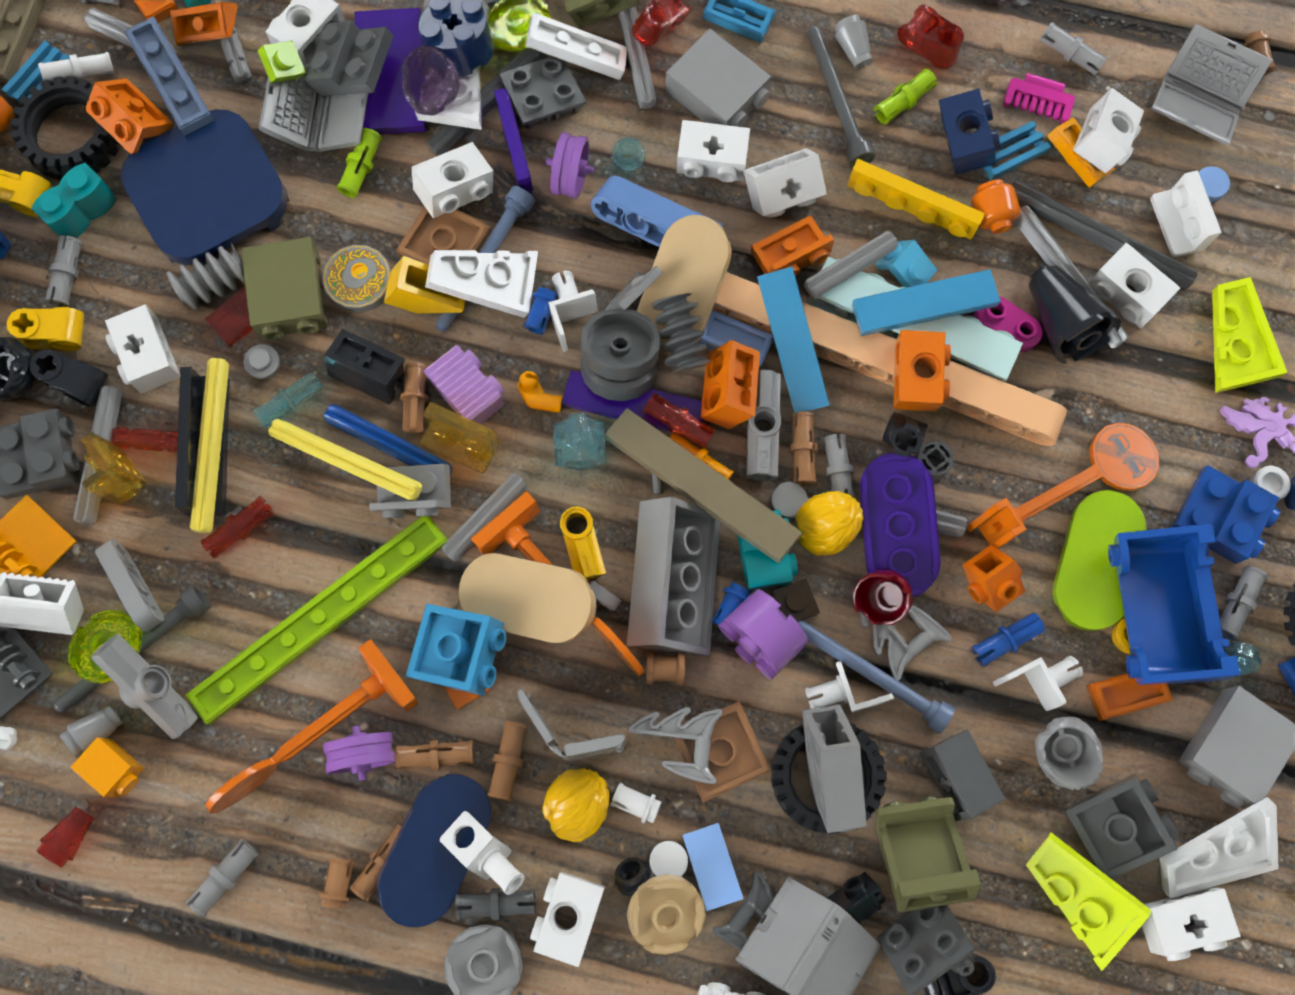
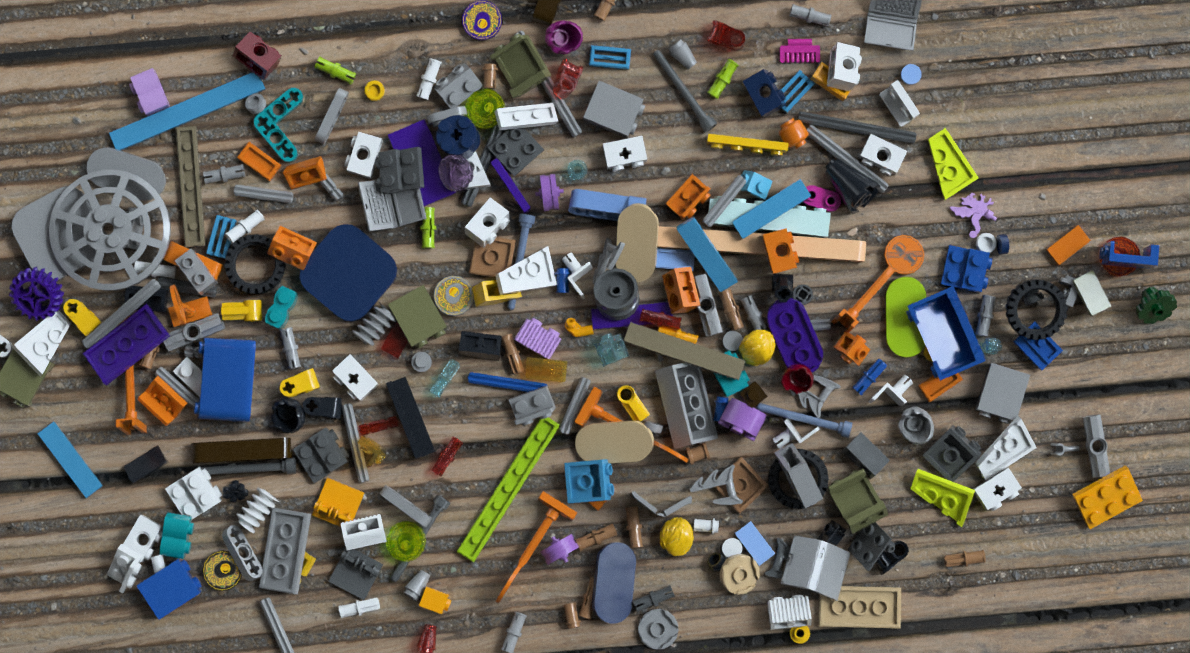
camera: 20 degrees left, 10 degrees up
light grey piece [91,634,198,739] -> none
sand blue tile [124,16,215,136] -> none
light yellow axle [190,358,229,533] -> none
lime plate [257,40,306,83] -> none
light yellow axle [268,419,422,501] -> none
white bracket [440,811,525,895] -> none
white brick [530,872,605,967] -> none
dark grey piece [652,293,710,373] -> none
white brick [743,148,827,218] -> none

